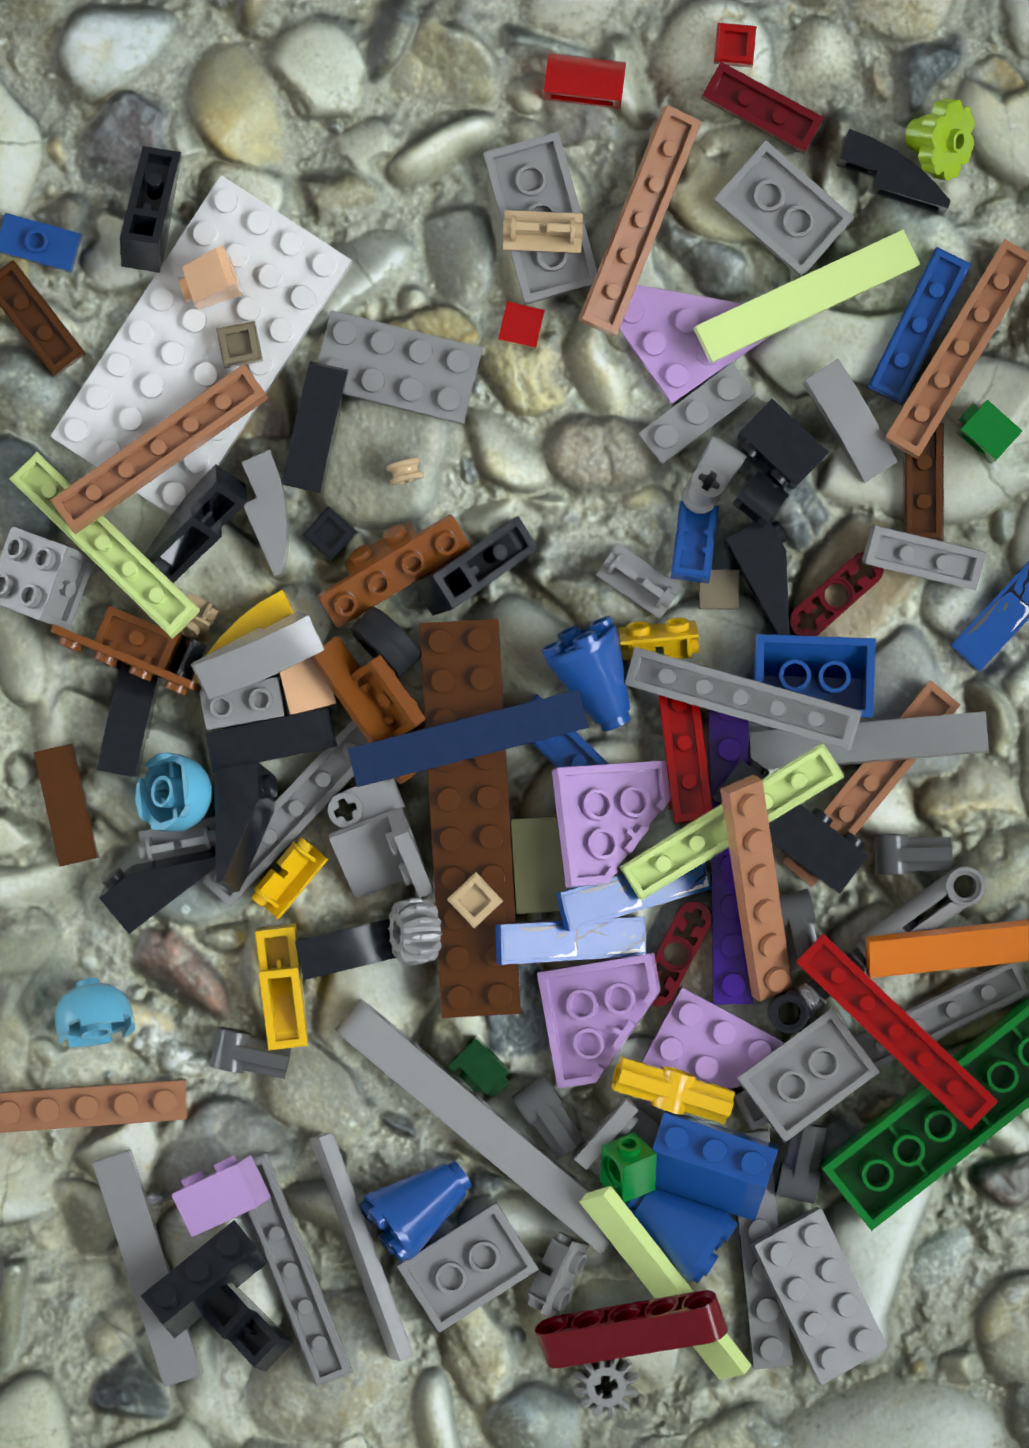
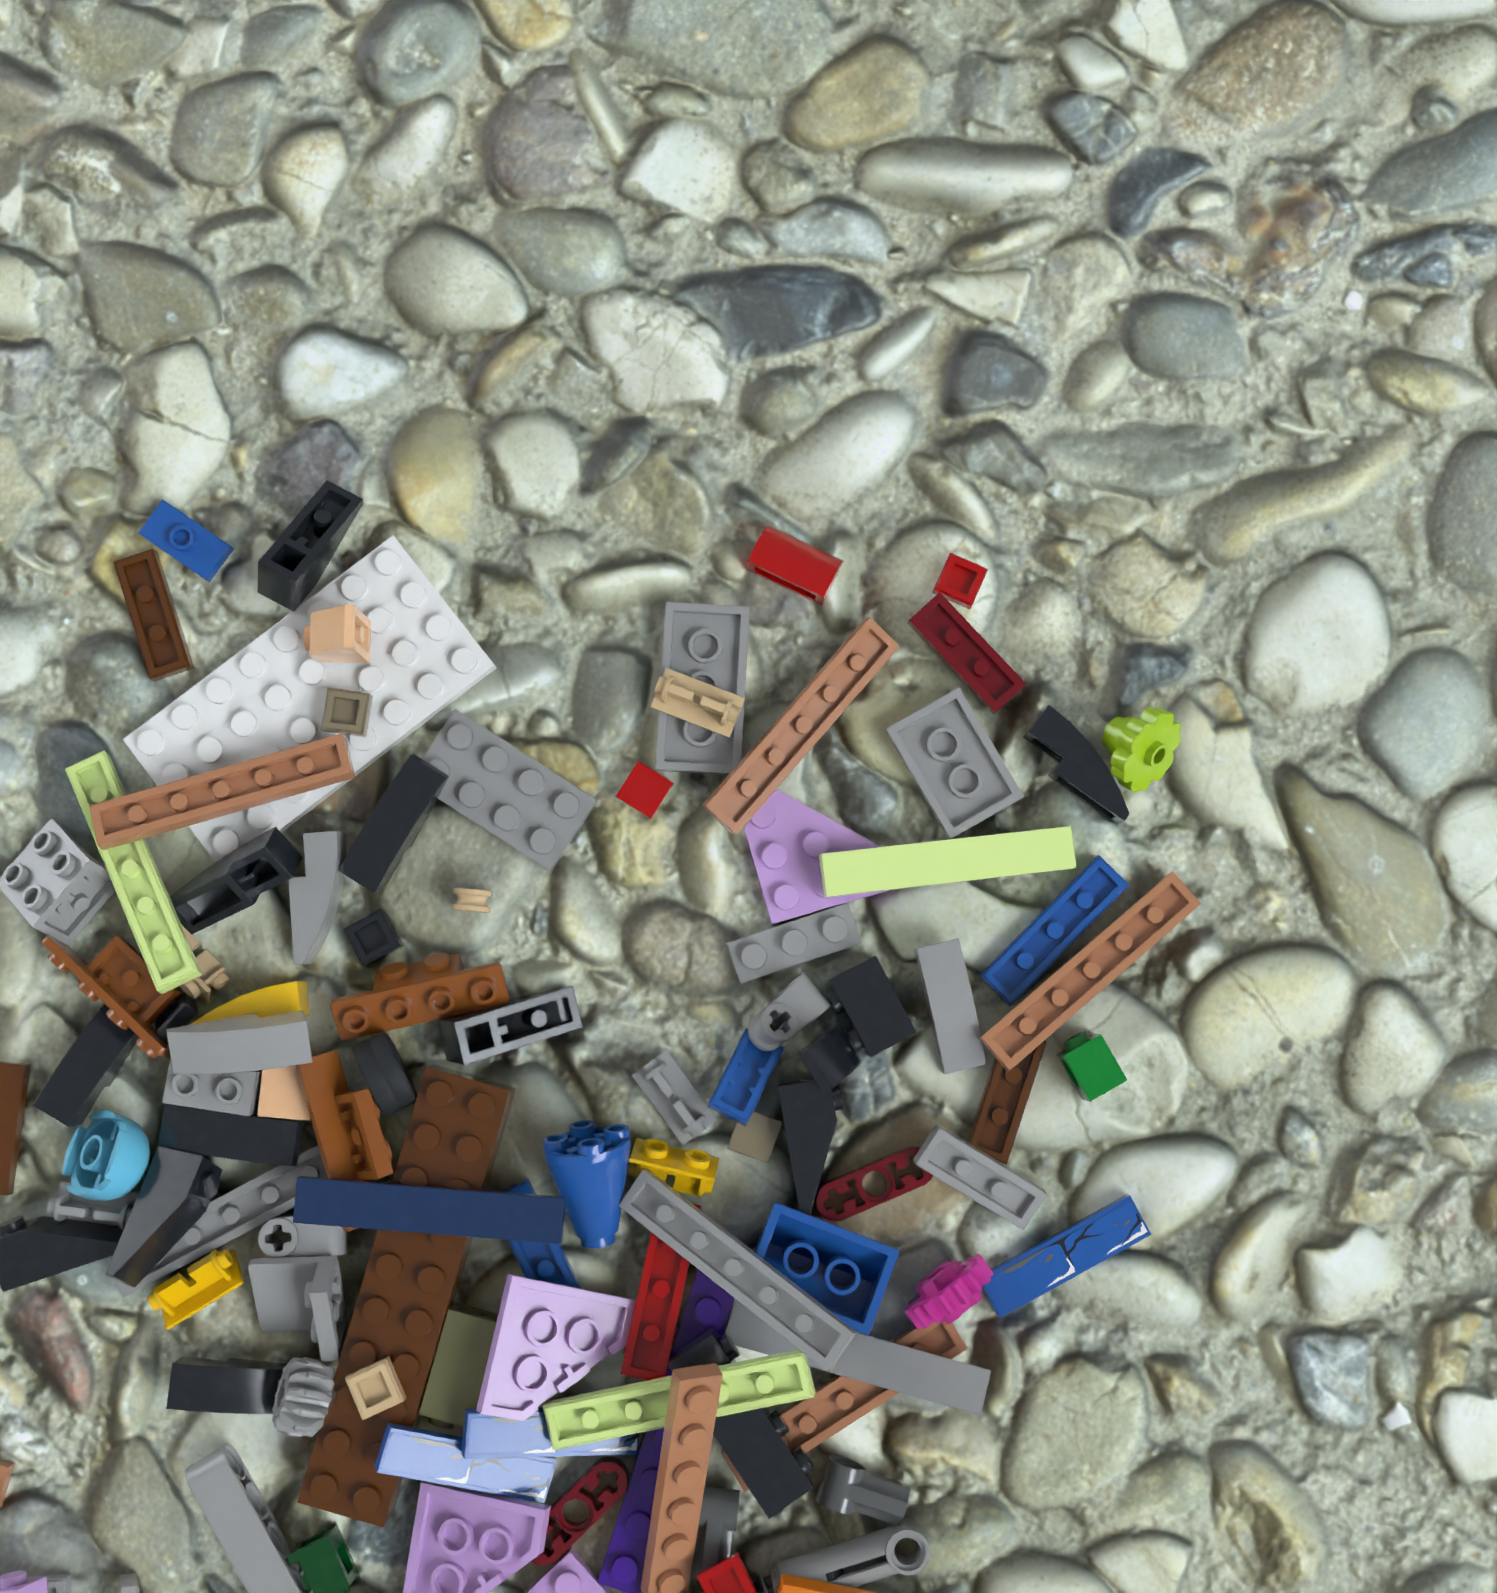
camera: 20 degrees right, 5 degrees down
dark grey piece [209,1027,291,1079] -> none
yellow slope [255,923,308,1050] -> none
none -> dark pink gear [903,1254,994,1330]

